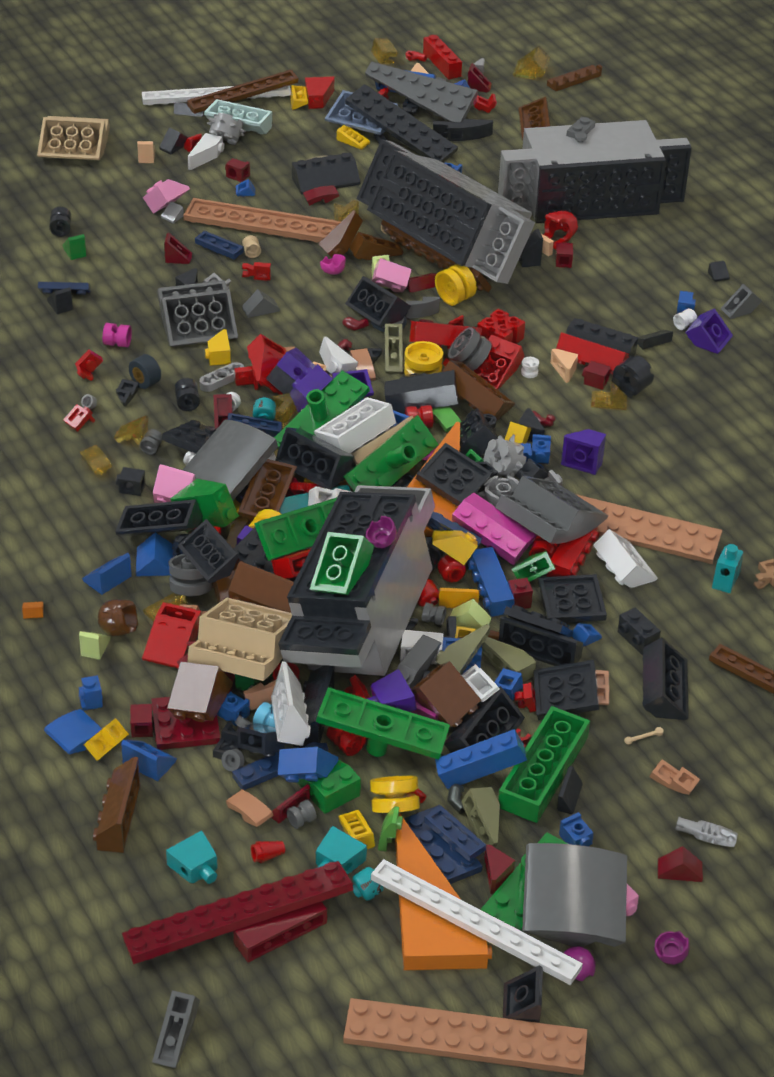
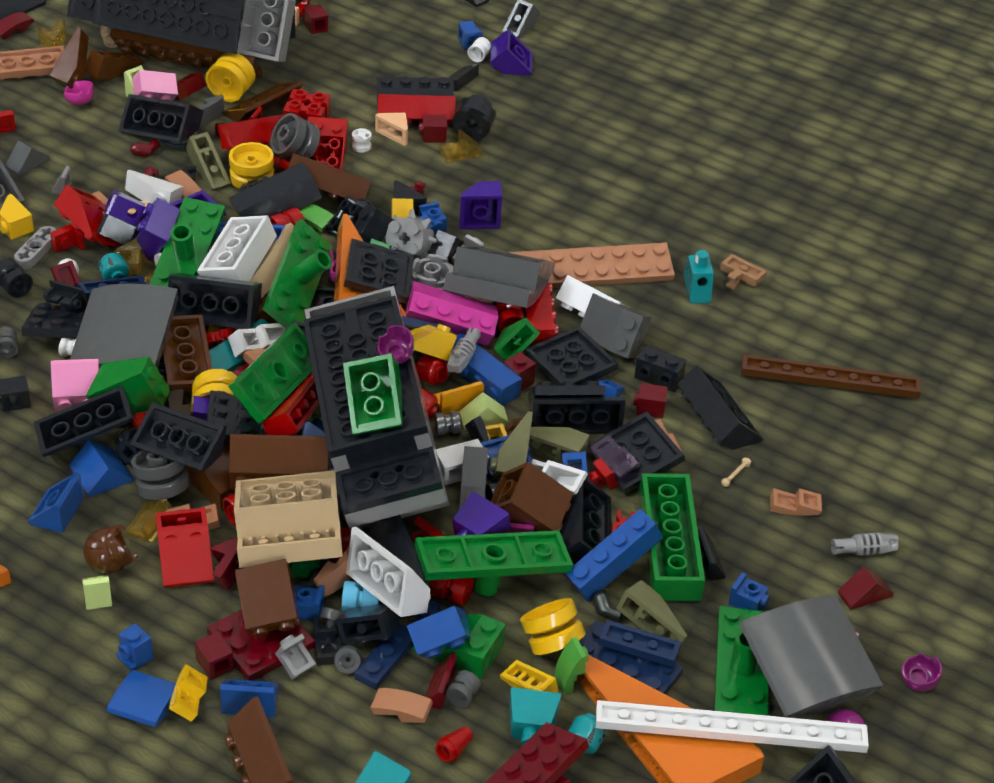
camera: 30 degrees left, 0 degrees up
dark red slope [484,844,515,894] -> none
none -> black hinge [43,280,88,310]
none -> light grey slope [52,166,72,194]
none -> reddish brown slope [222,81,303,122]
none -> light grey bracket [275,634,316,680]
none -> light grey hinge [447,328,481,373]
none -> dark grey slope [580,293,652,358]
none -> clear purple slope [591,435,639,478]
none -> dark red brick [633,383,668,419]

